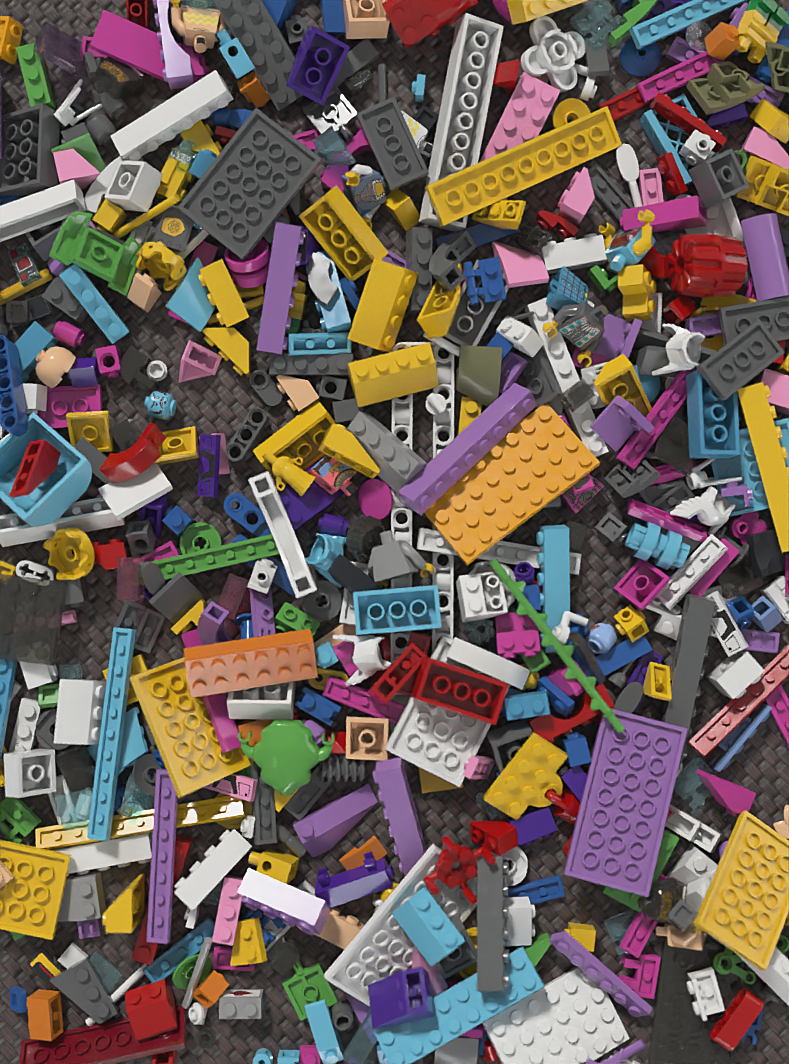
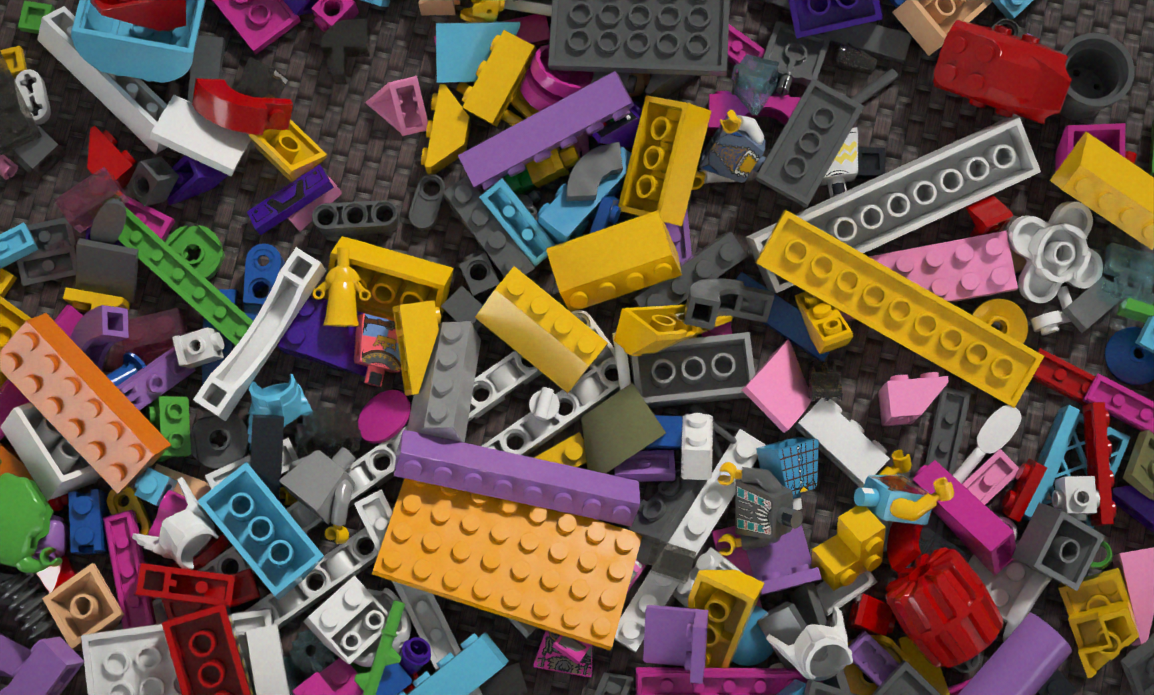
camera: 55 degrees right, 10 degrees down
yellow plate [43,527,94,580] -> none
yellow tile [66,411,115,452] -> none
medium azure head [144,391,177,420] -> none
white plate [147,360,168,381] -> none
blue brick [162,505,195,535] -> none
light nougat slope [276,375,321,413] -> none
dark purple brick [317,513,349,537] -> none
yellow slope [383,188,420,233] -> none
medium azure plate [411,74,426,103] -> none
blue plate [463,257,506,305] -> none
red slope [536,210,579,239] -> none
bright green bracket [587,265,618,293] -> none

